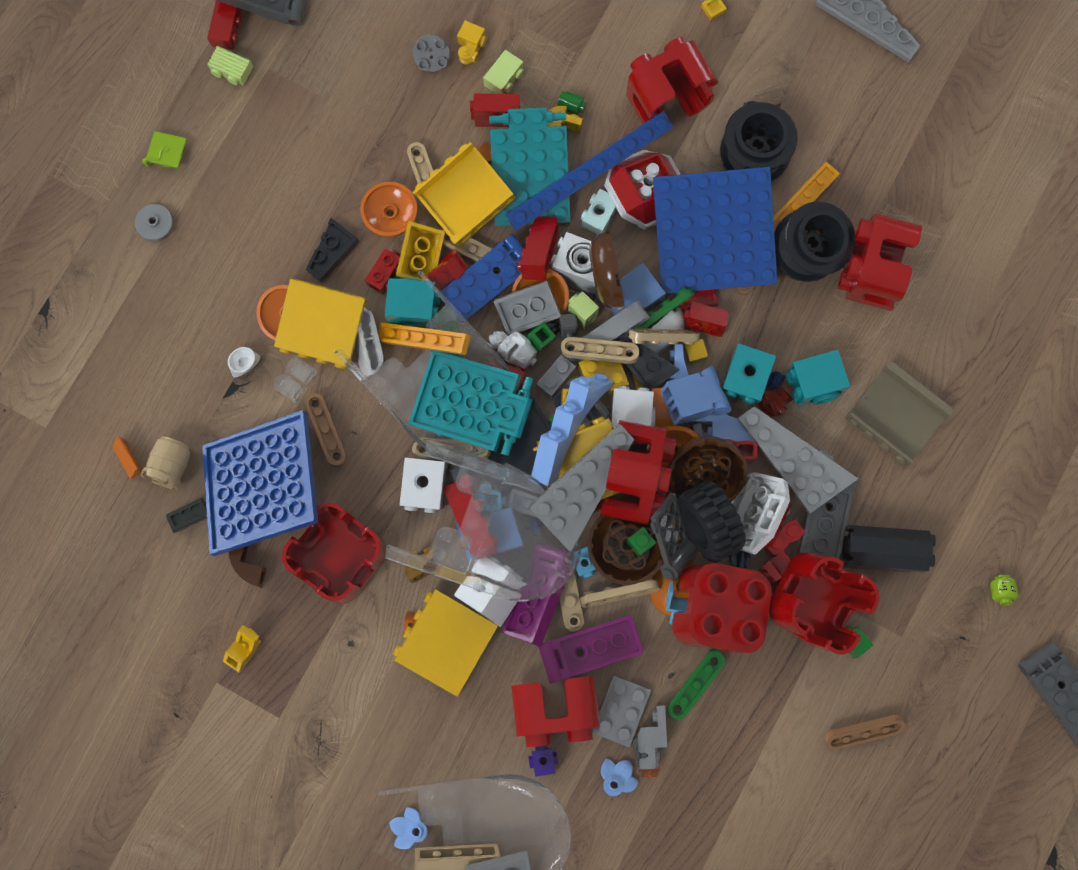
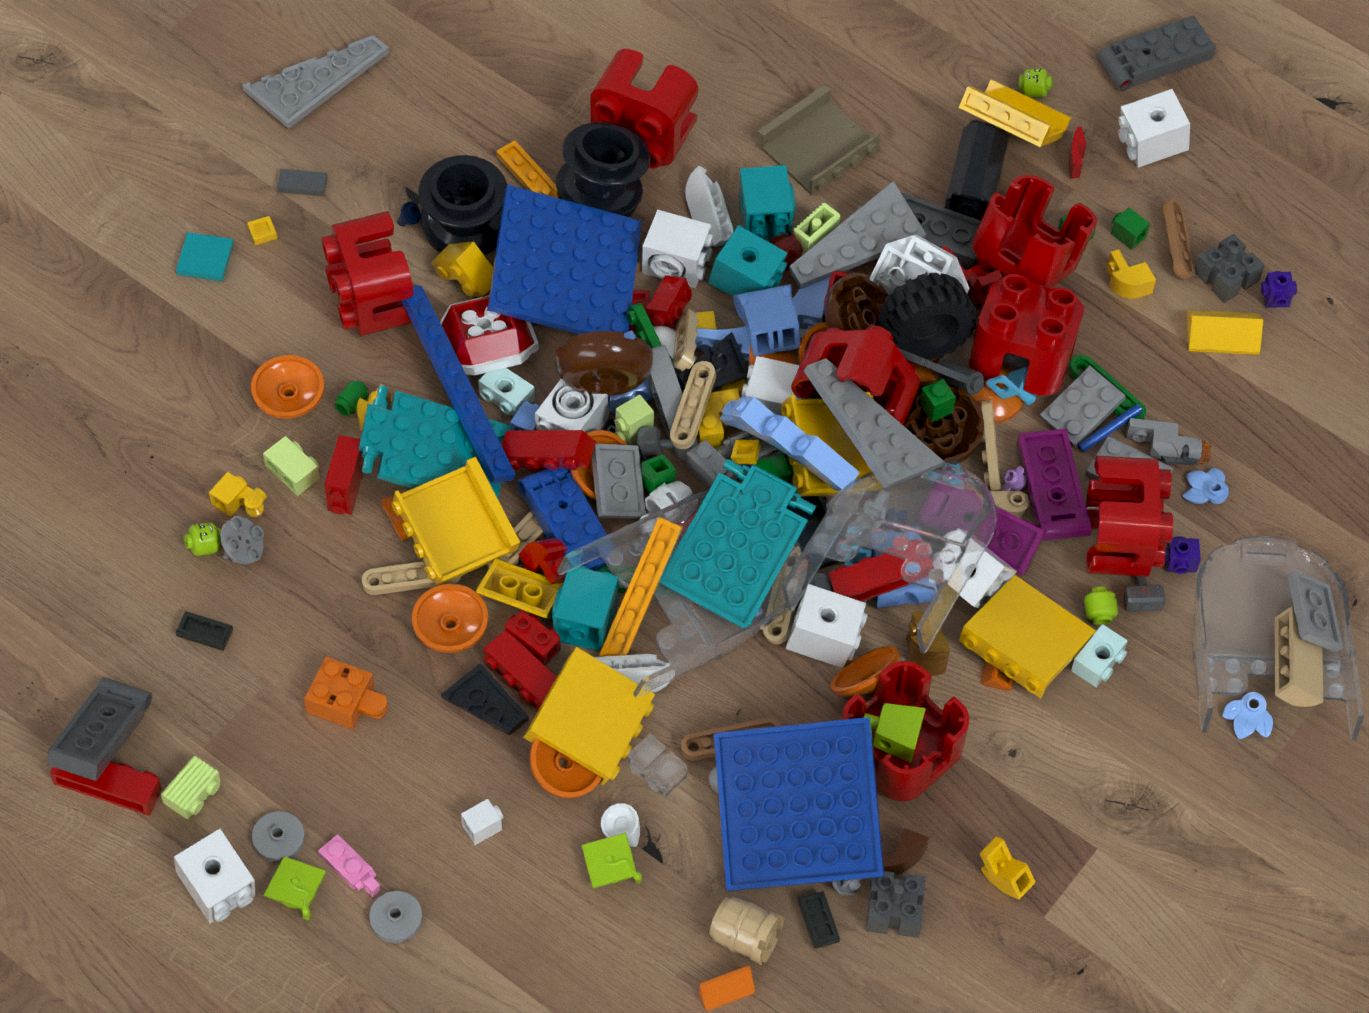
camera: 85 degrees left, 20 degrees down
none -> white brick [174,829,255,924]
none -> pearl dark grey plate [176,611,233,651]
none -> lime head [184,522,222,556]
none -> orange dish [251,355,324,419]
none -> light grey plate [252,811,305,862]
none -> dark grey tile [277,169,327,196]
none -> orange brick [304,656,388,730]
none -> bright pink hinge [318,834,381,897]
none -> yellow brick [431,242,493,297]
none -> white brick [461,799,503,845]
none -> red brick [483,630,557,712]
none -> medium blue brick [510,401,540,431]
none -> lime hat [582,832,642,889]
none -> white brick [642,210,714,288]
none -> white brick [685,166,734,247]
none -> yellowish green brick [792,203,841,255]
none -> orange dish [830,646,899,696]
none -> lime torso [864,703,925,762]
none -> dark grey brick [866,871,926,938]
none -> yellow panel [959,79,1072,147]
none -> lavender plate [1003,466,1027,491]
none -> light grey plate [1040,366,1126,449]
none -> red slope [1069,126,1087,179]
none -> light aqua brick [1071,624,1128,687]
none -> blue bar [1078,404,1143,453]
none -> lime head [1084,586,1118,625]
none -> yellow brick [1106,249,1156,299]
none -> green brick [1111,207,1150,250]
none -> white brick [1118,89,1190,168]
none -> dark grey piece [1124,576,1165,612]
none -> yellow slope [1186,310,1263,355]
none -> dark grey brick [1195,234,1265,303]
none -> dark purple brick [1261,271,1297,308]

